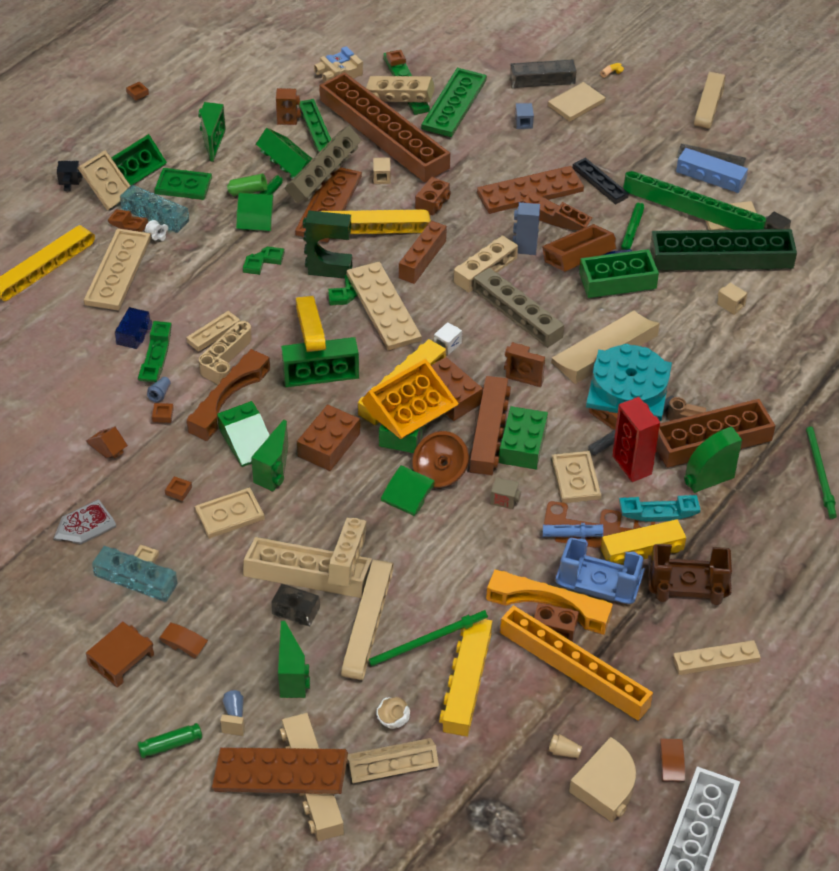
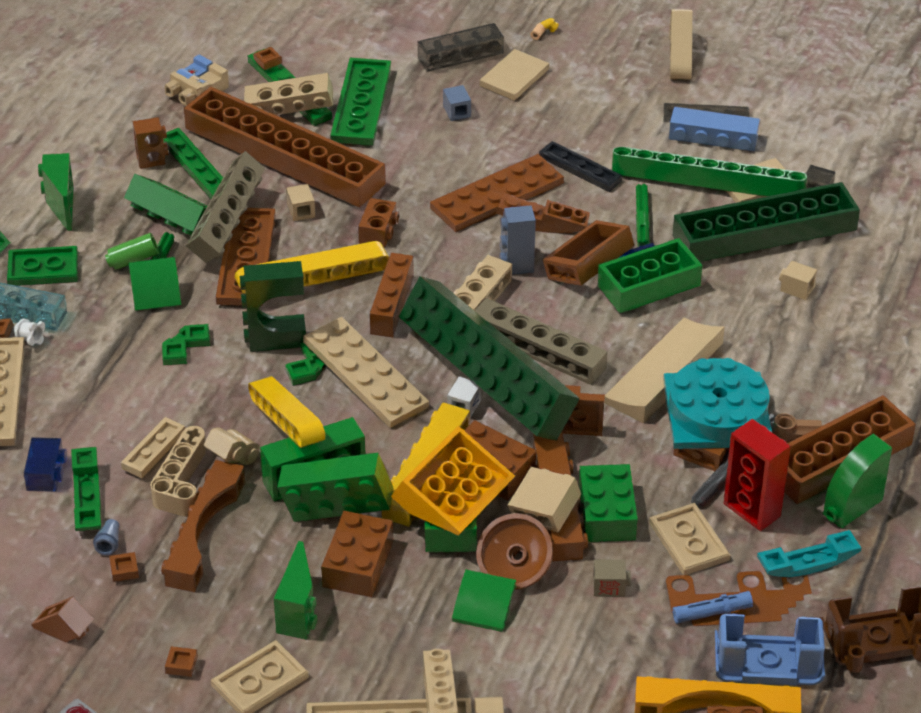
camera: 15 degrees left, 5 degrees down
slope [217,401,270,467] -> none
yellow brick [601,519,686,565] -> none
none -> tan brick [204,428,260,465]
none -> green brick [277,452,394,522]
none -> dark green brick [398,276,580,441]
none -> tan brick [508,467,581,532]

